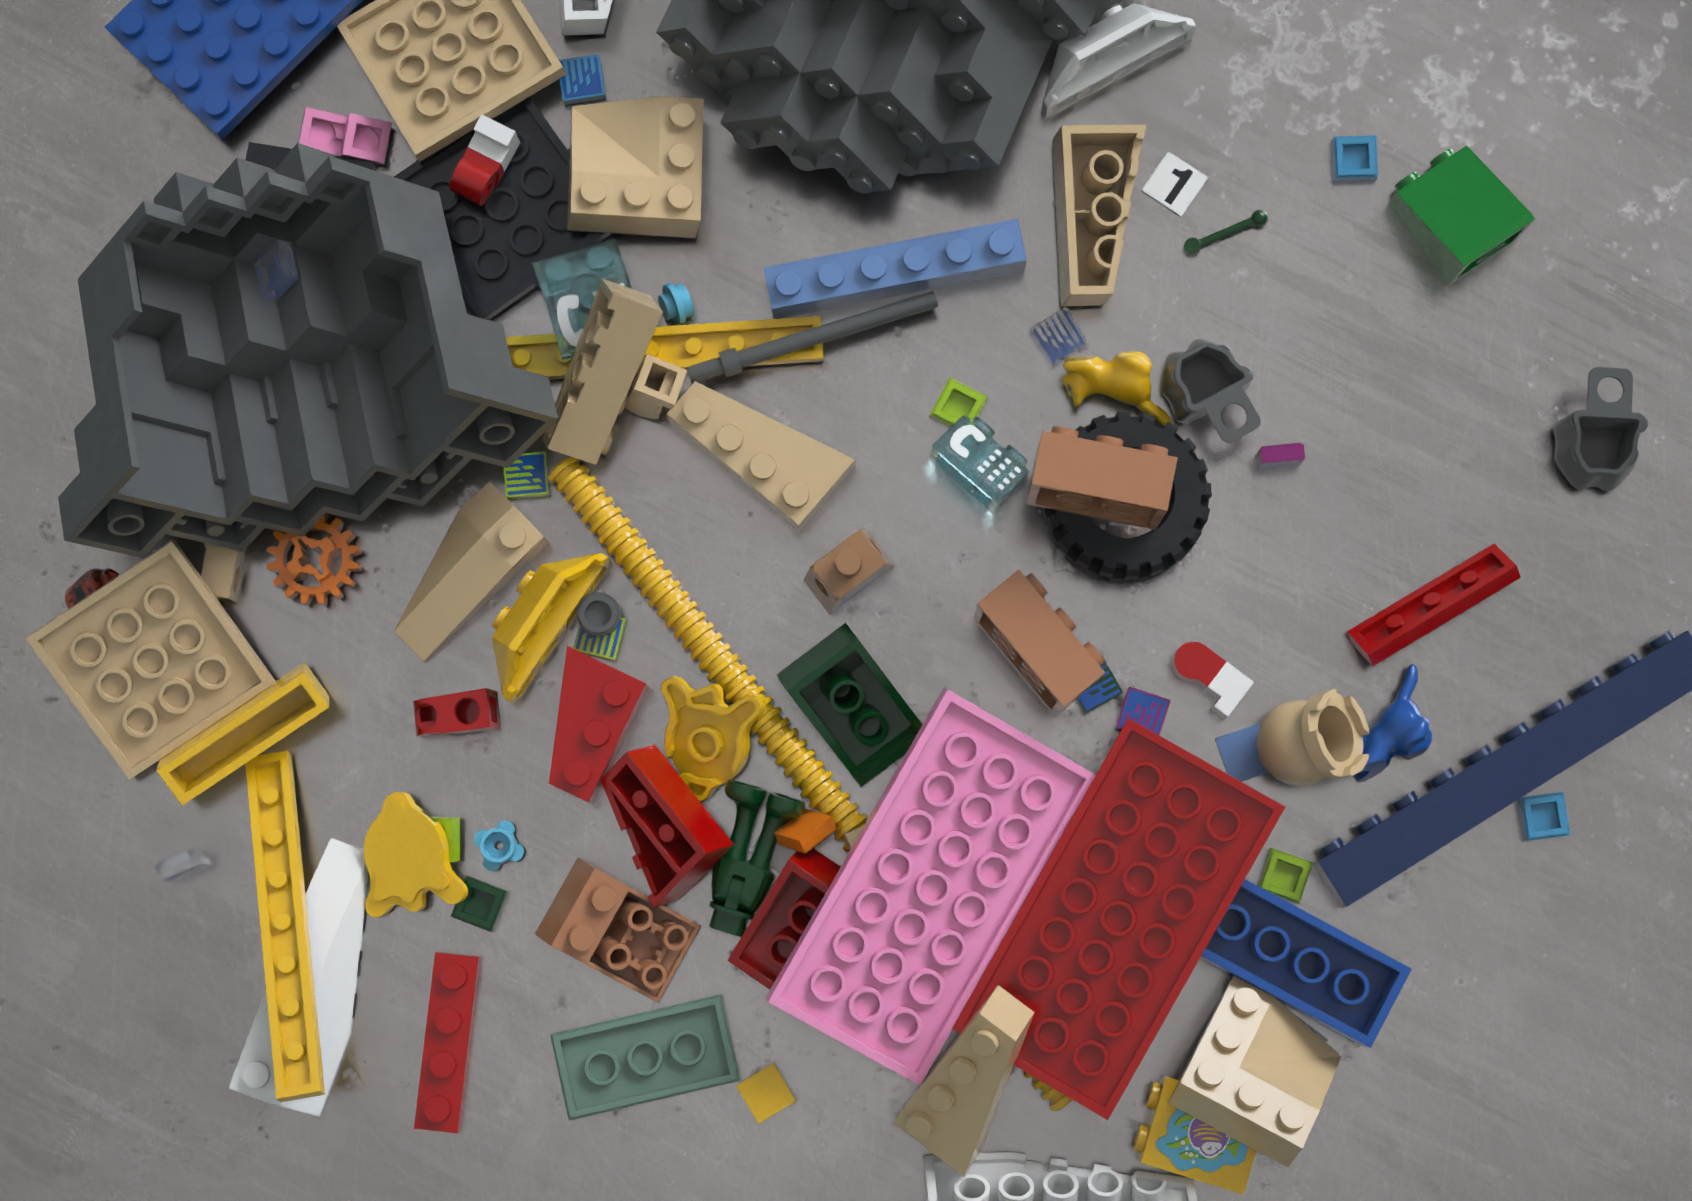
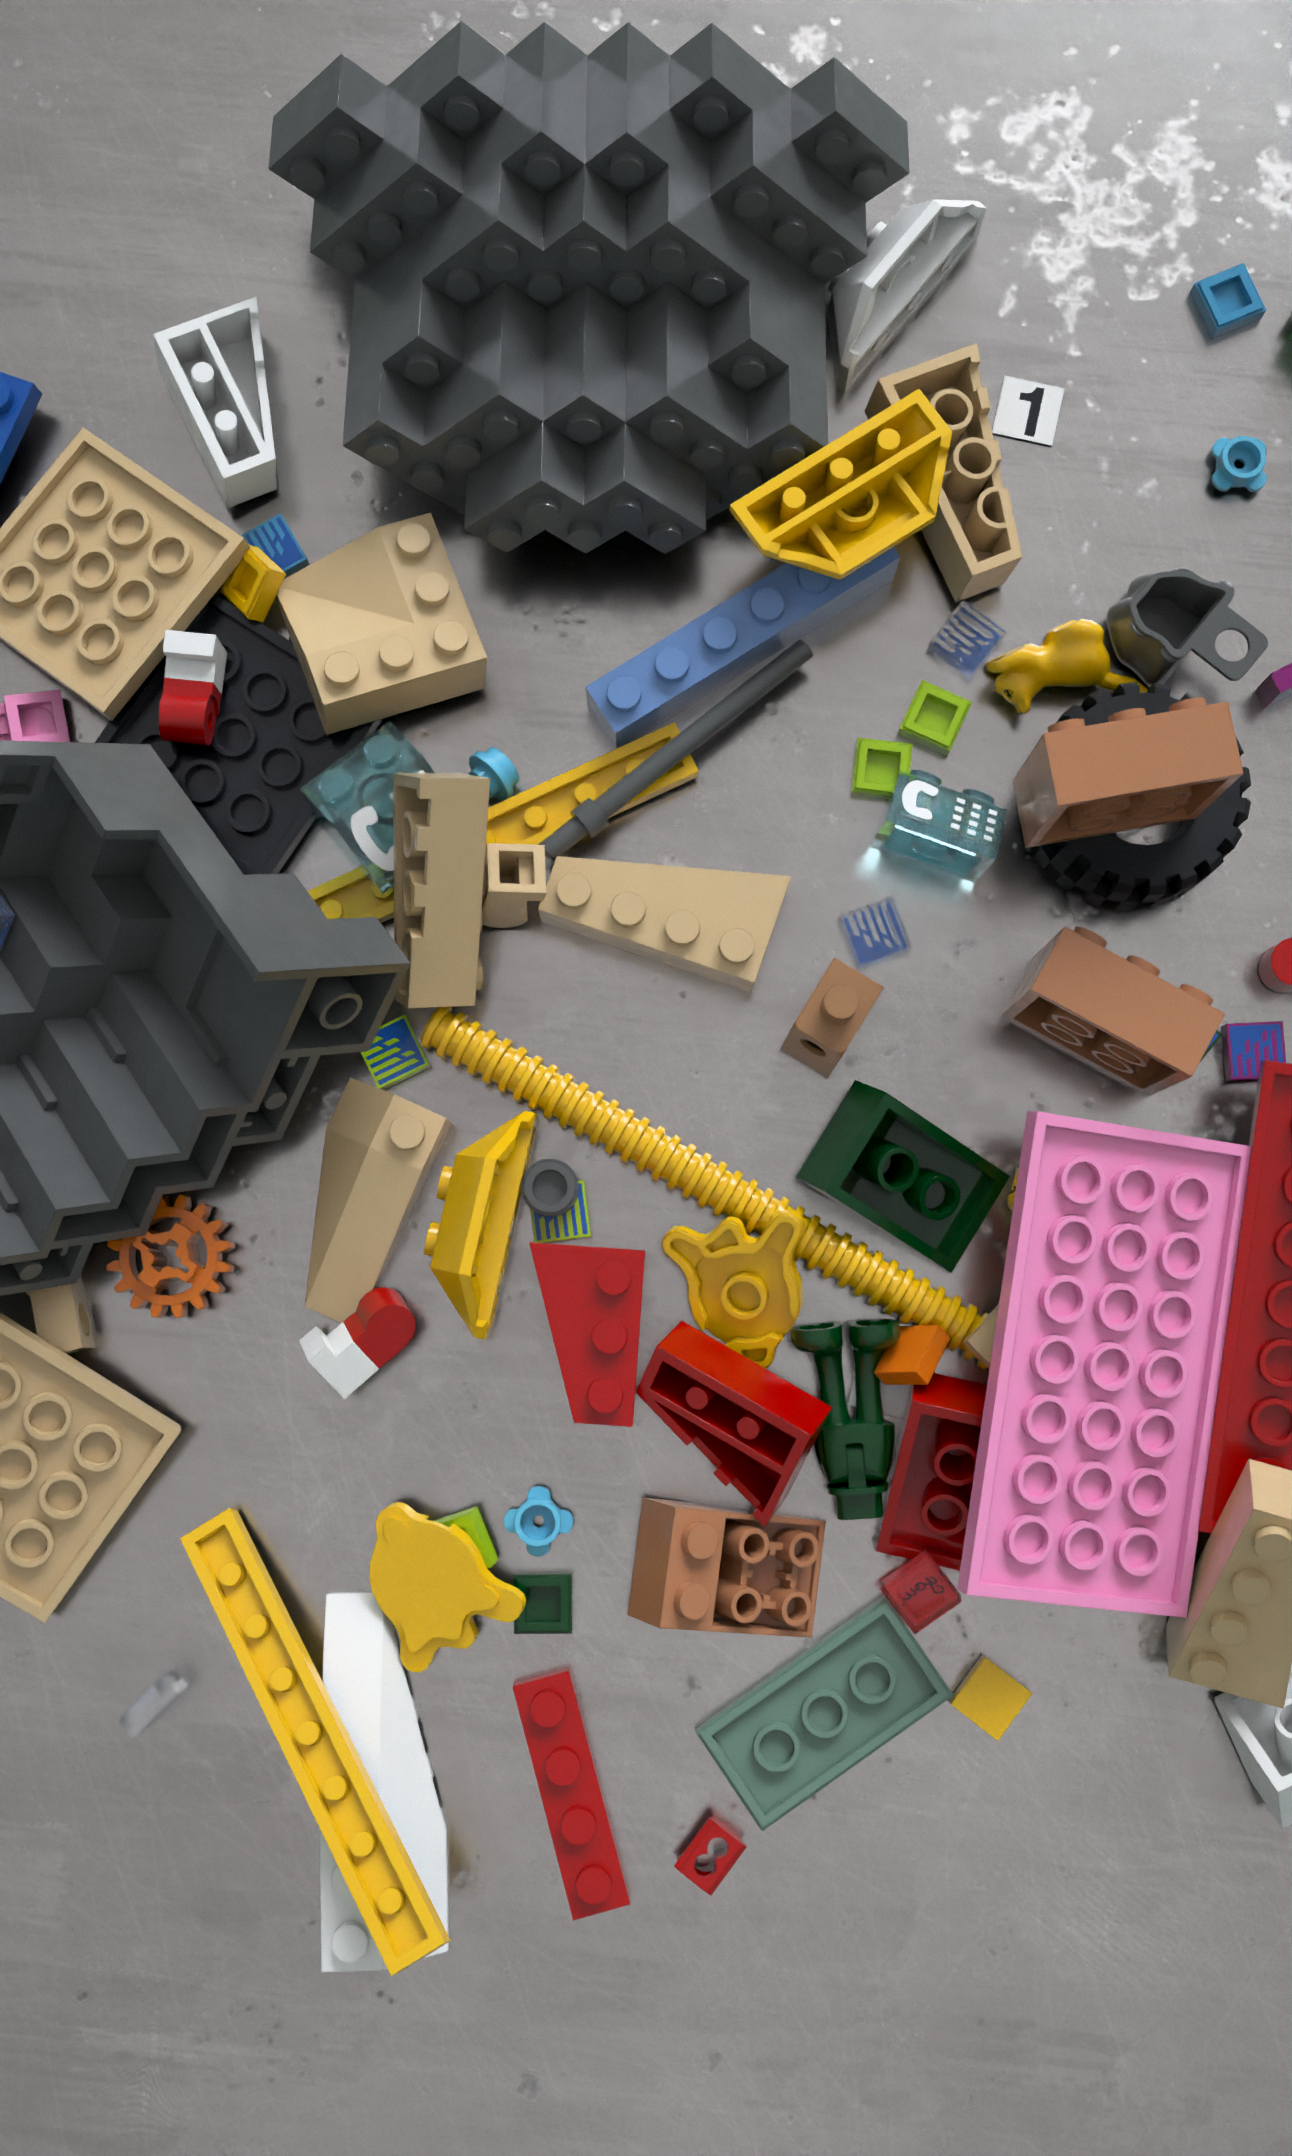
camera: 25 degrees left, 0 degrees up
yellow brick [156,662,330,806] -> none
red leg [413,688,501,737] -> none
dark green hinge [1184,210,1268,256] -> none
none -> yellow tile [220,545,286,622]
none -> leg [299,1287,416,1399]
none -> red piece [674,1814,747,1895]
none -> yellow wedge [729,389,952,580]
none -> clear tile [839,896,913,970]
none -> clear red tile [879,1549,962,1634]
none -> lime tile [897,680,972,756]
none -> medium azure plate [1211,436,1267,492]

